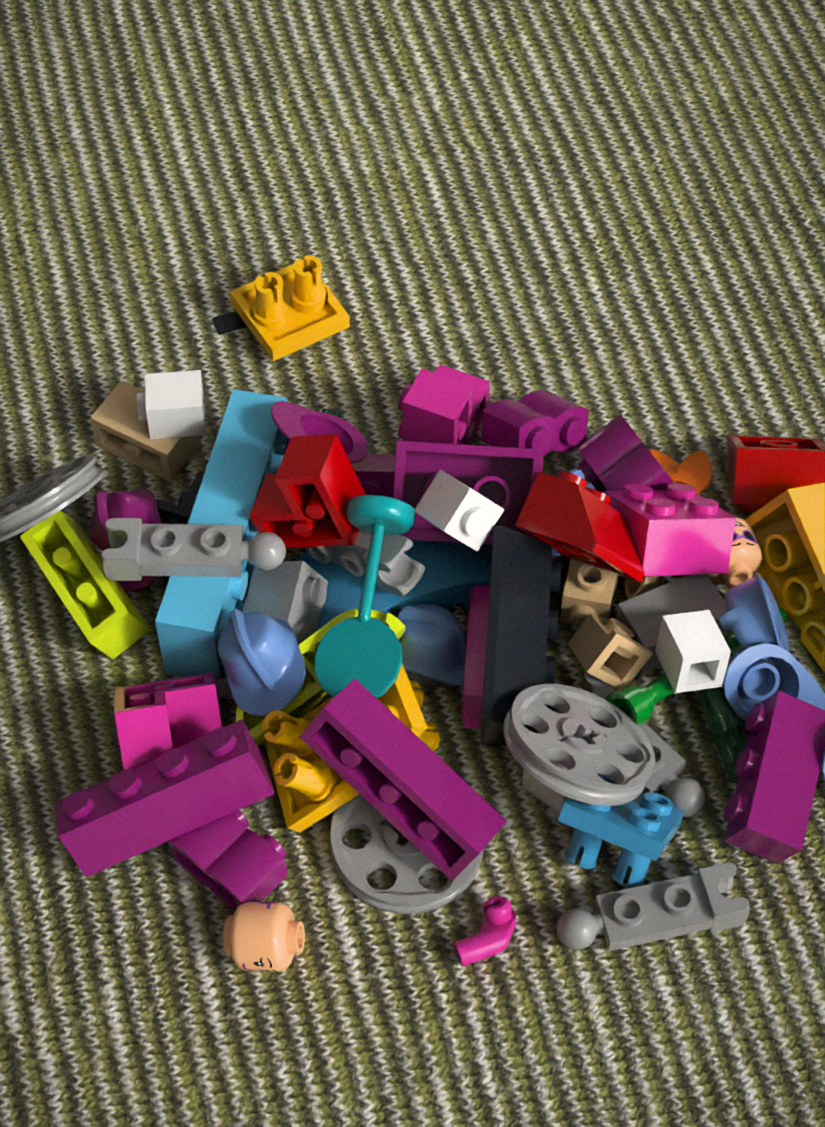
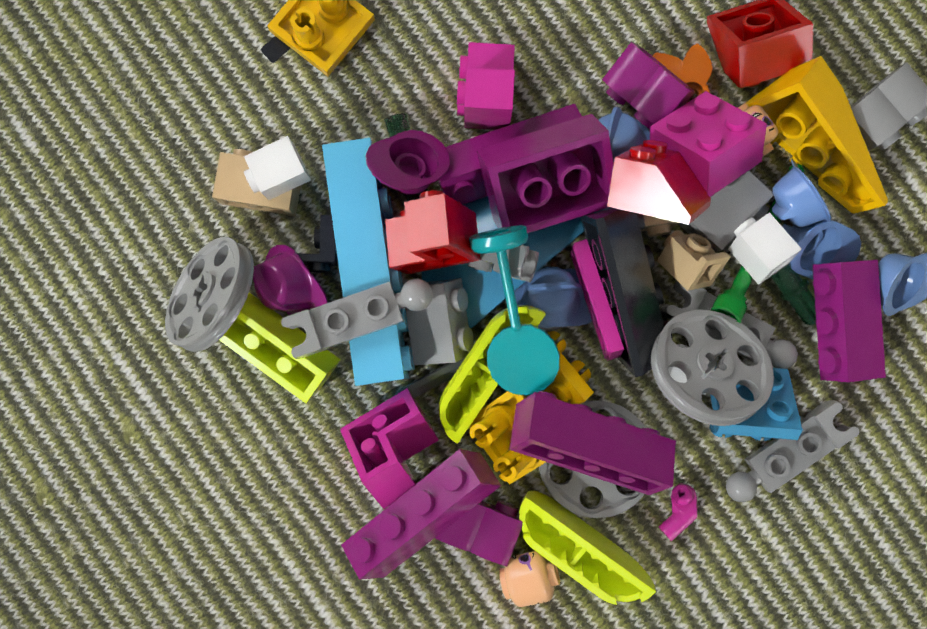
camera: 20 degrees left, 30 degrees up
medium blue piece [218,609,306,716] -> none
white brick [415,469,504,552] -> none
magenta brick [481,390,589,456] -> none
none -> neon yellow brick [519,490,656,605]

